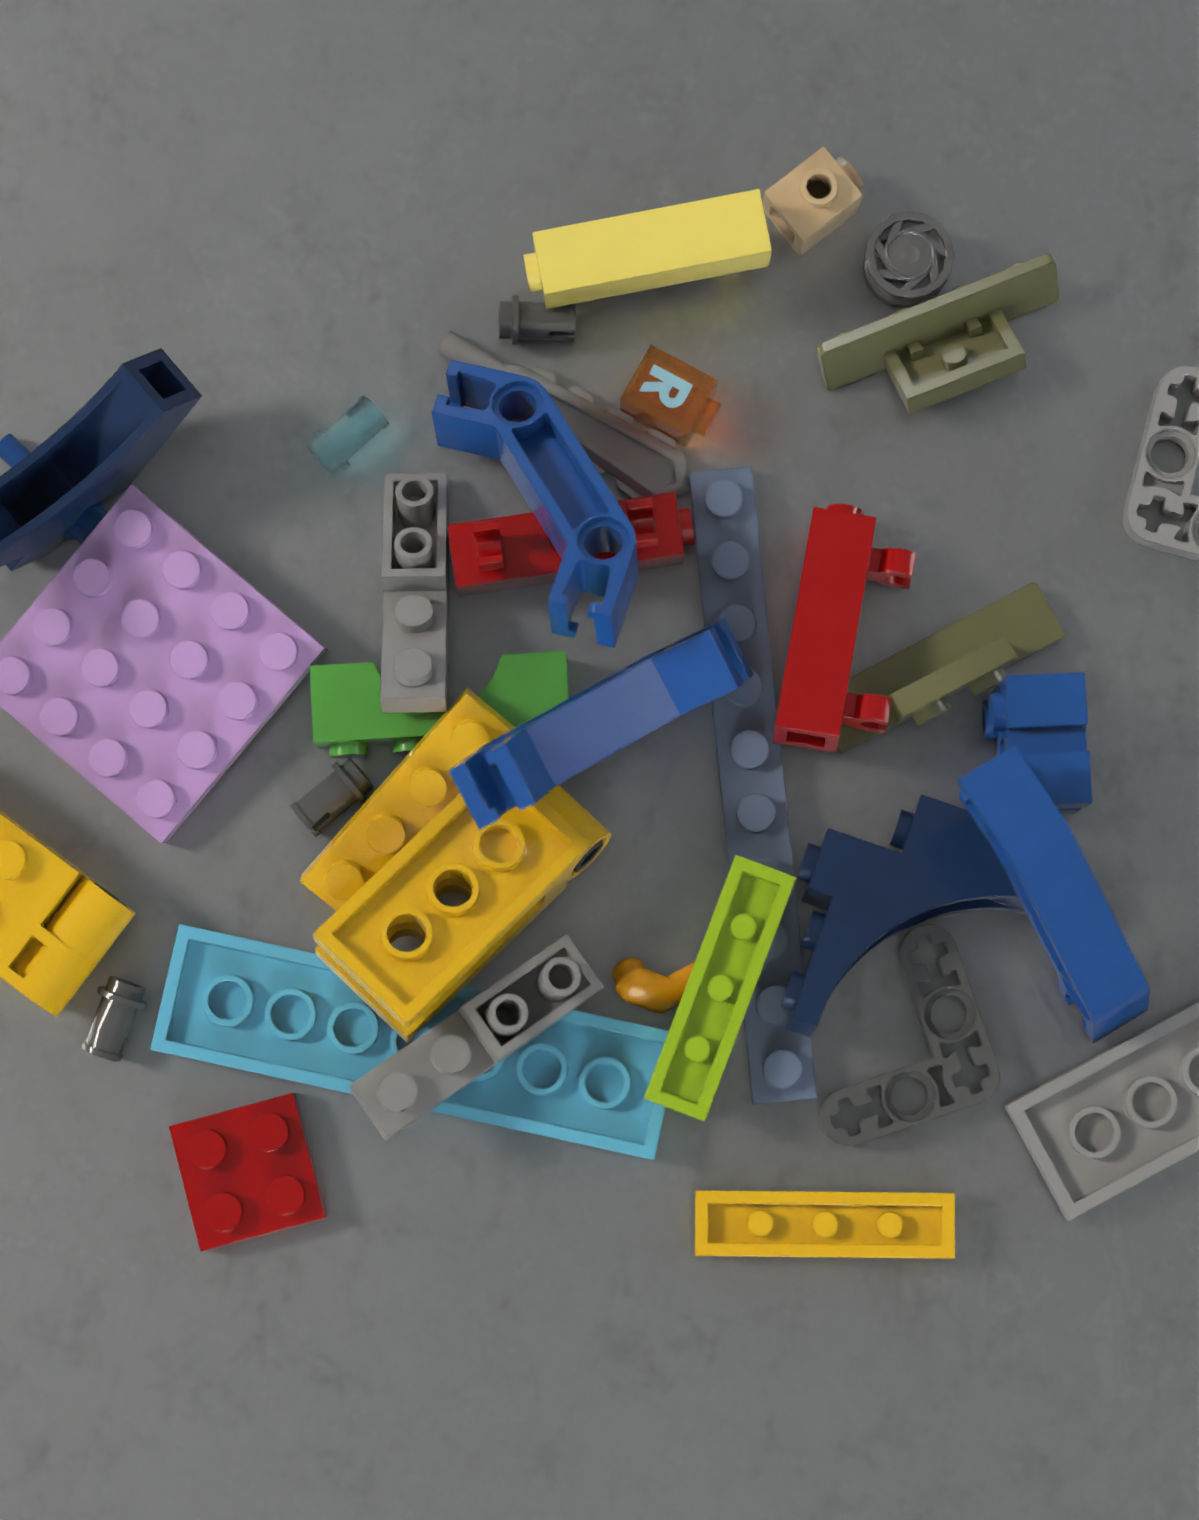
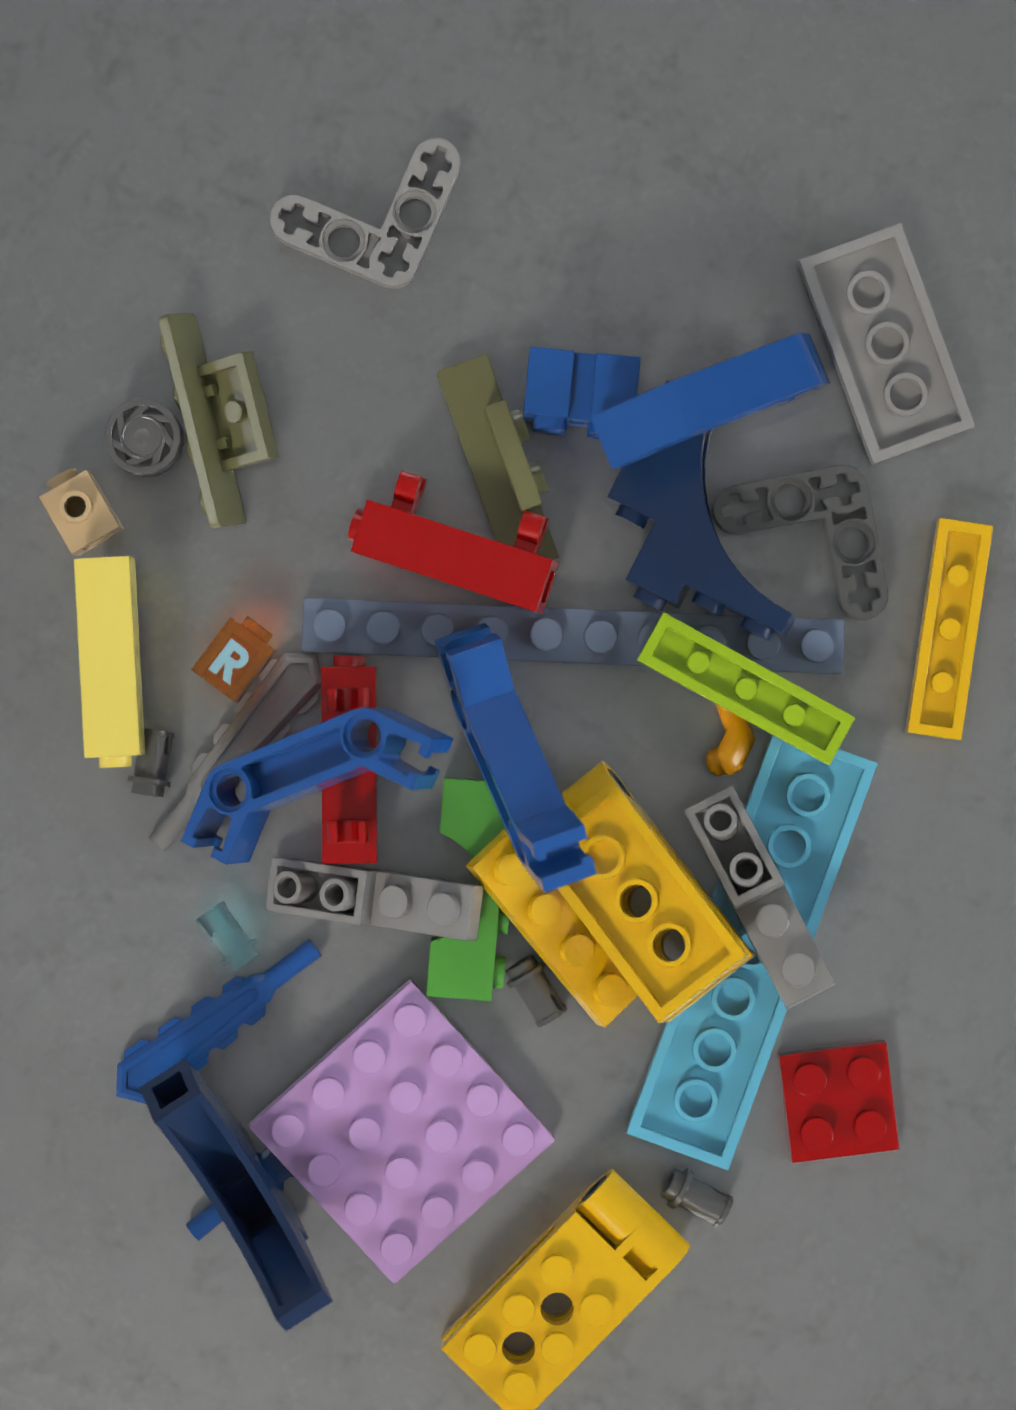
camera: 90 degrees left, 5 degrees up
none -> blue sword [116,939,322,1104]

